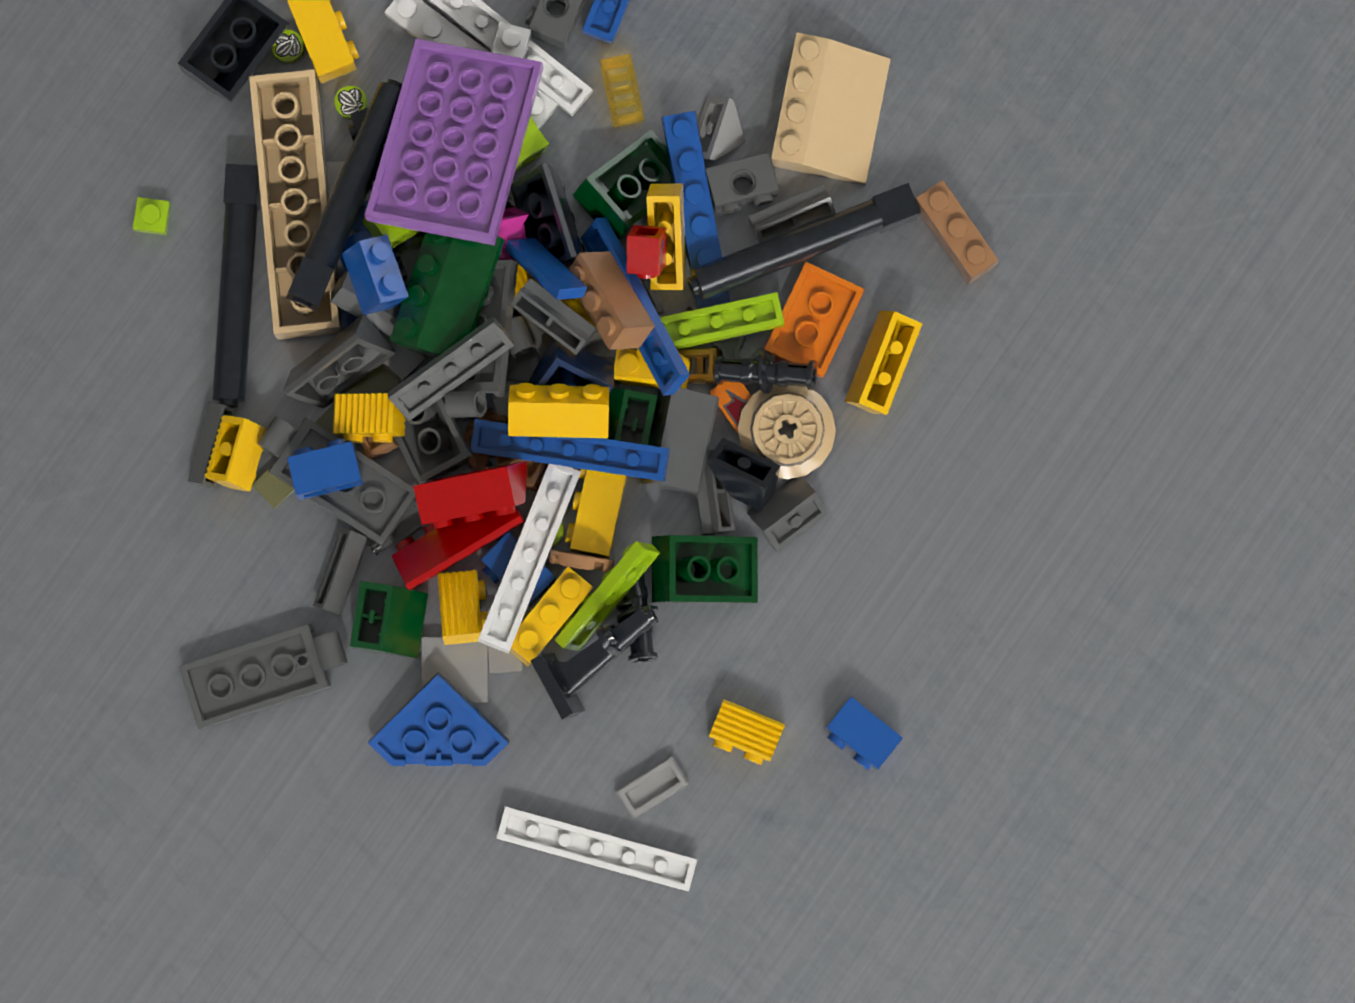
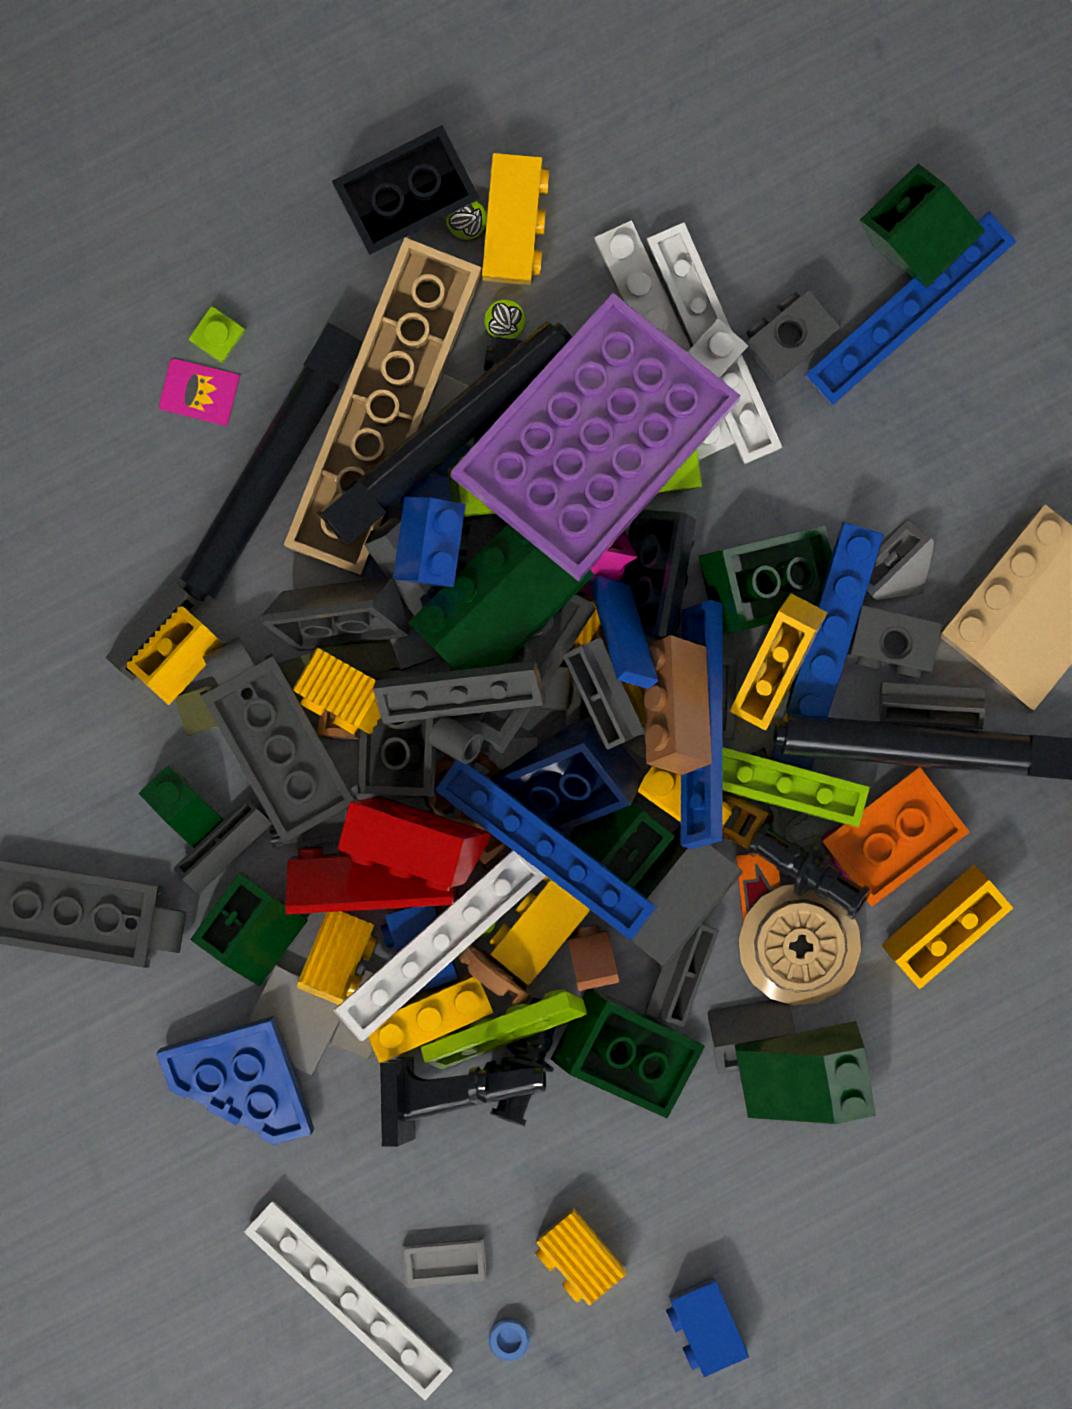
camera: 25 degrees right, 5 degrees up
blue brick [287,439,364,501] -> none
yellow brick [508,383,609,438] -> none
clear yellow slope [599,54,645,128] -> none
red brick [627,225,667,279] -> none
black slope [707,437,781,512] -> none
none -> dark green slope [138,765,224,848]
none -> dark pink sticker [159,358,240,426]
none -> medium blue tile [489,1318,530,1361]
none -> nougat slope [567,925,619,991]
none -> dark green slope [735,1021,876,1124]

